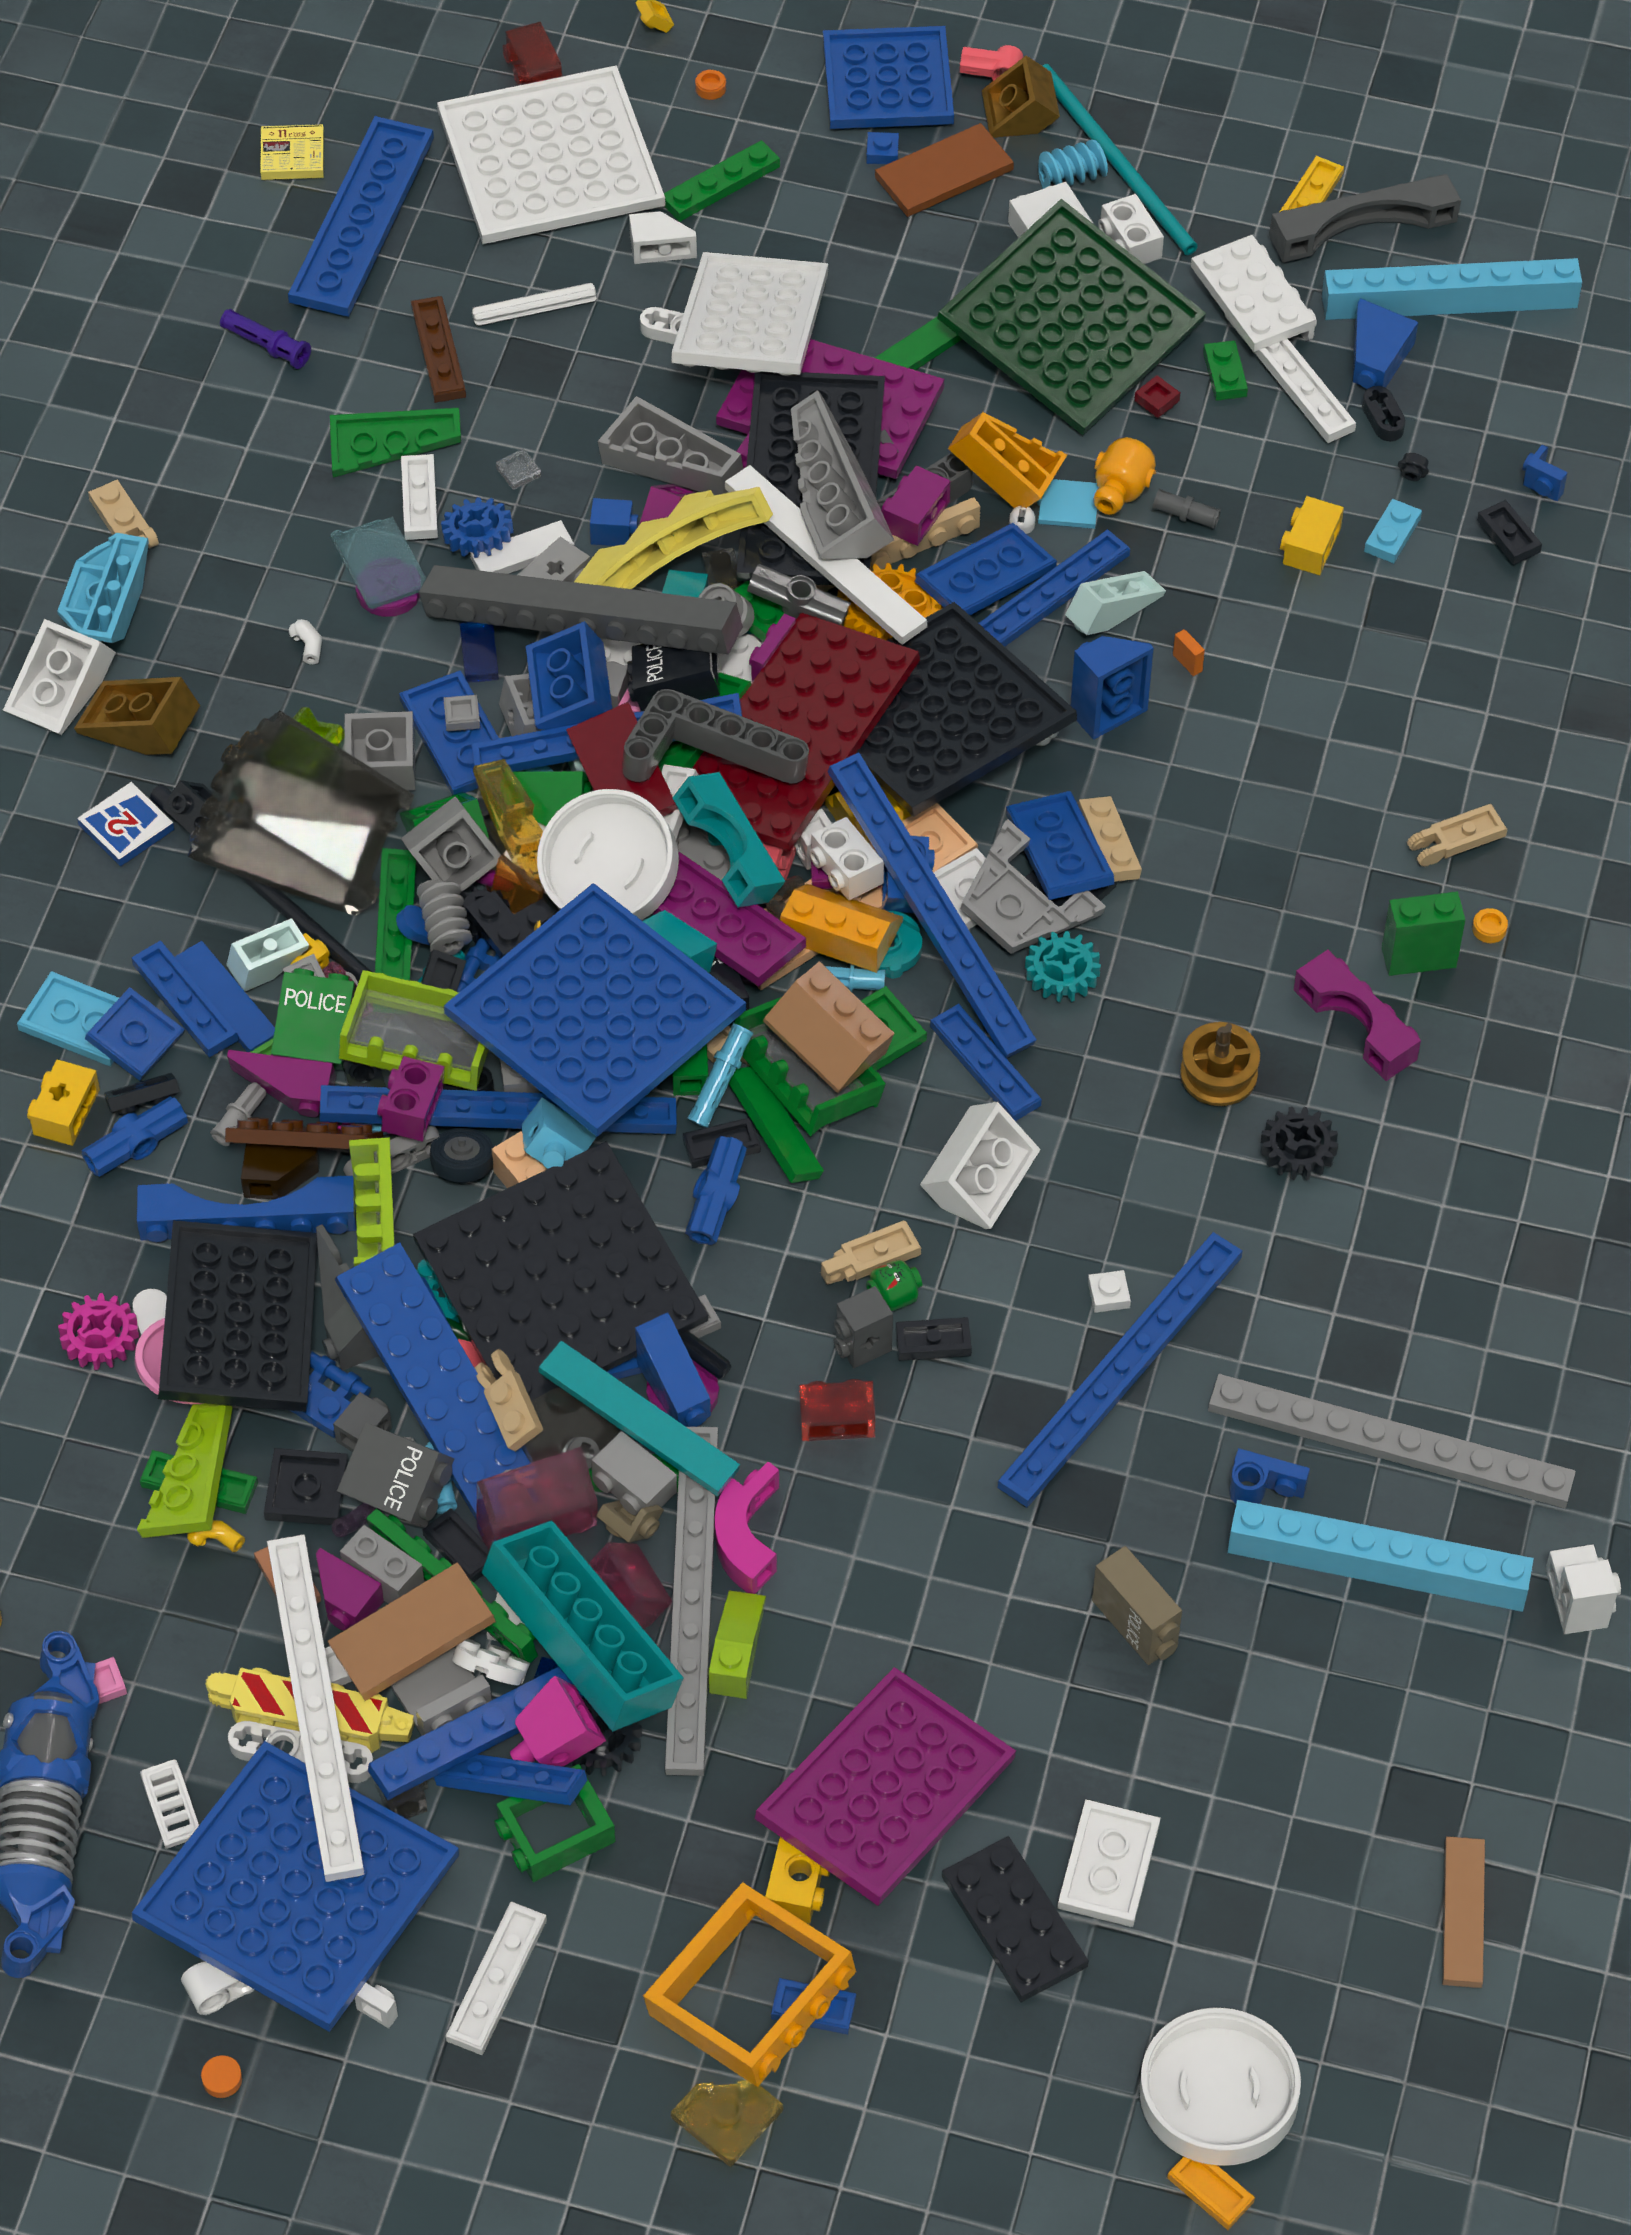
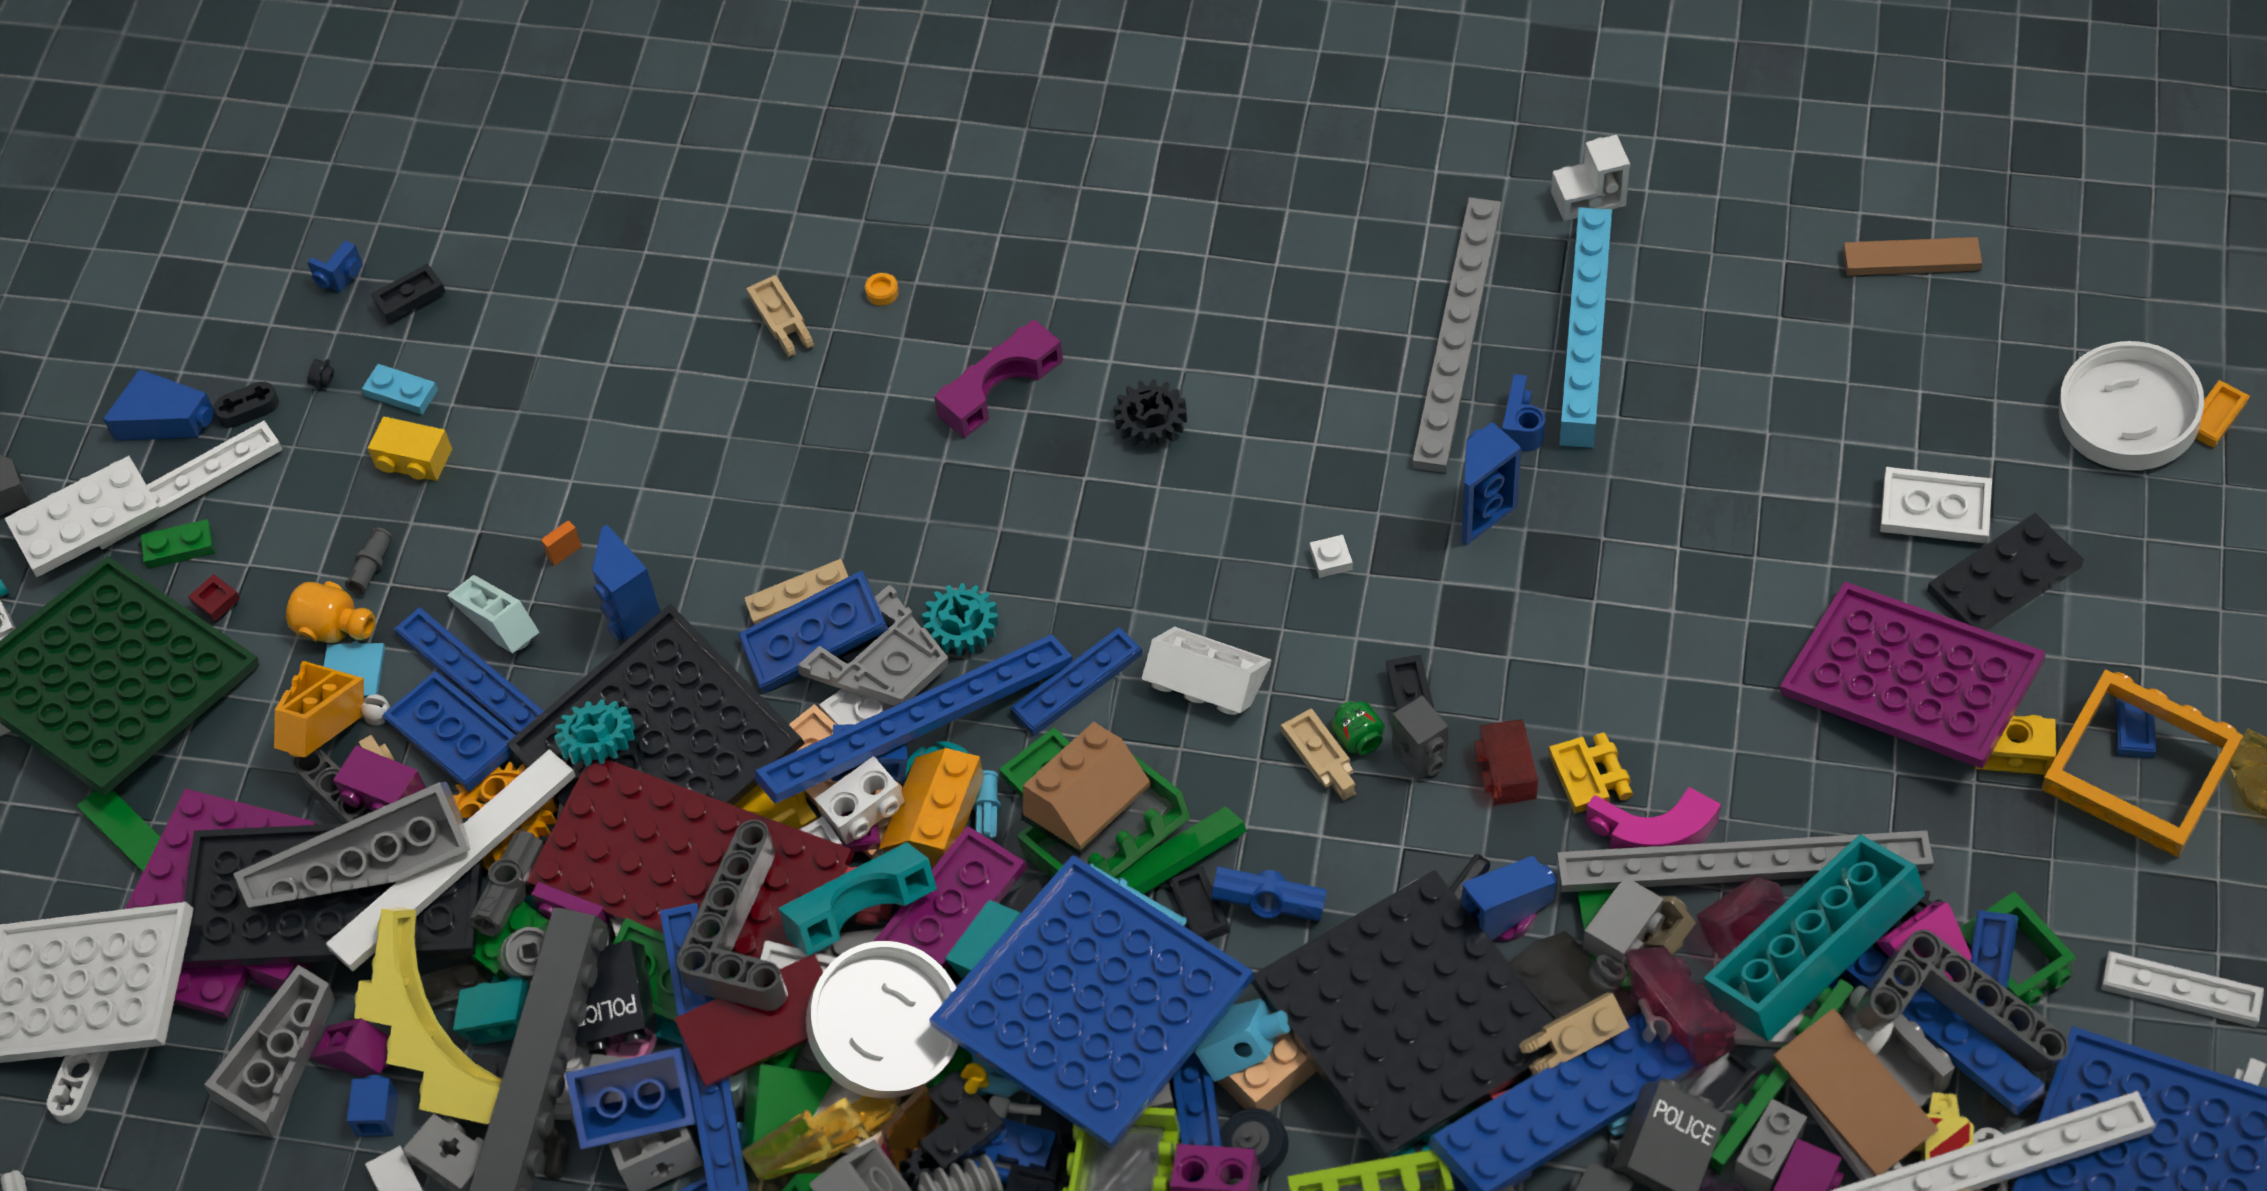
camera: 90 degrees left, 0 degrees up
teal tile [538,1341,740,1497] -> none
lime slope [709,1590,766,1699] -> none
blue plate [998,1232,1243,1508] -> none
dark tan brick [1092,1546,1182,1665] -> none
pearl gold wheel [1180,1022,1260,1106] -> none
medium azure brick [1322,258,1582,320] -> none
green brick [1382,891,1466,976] -> none
none -> teal gear [554,699,635,766]
none -> blue slope [1462,422,1521,546]
none -> yellow plate [1548,733,1633,814]
none -> dark grey beam [1856,929,2069,1072]

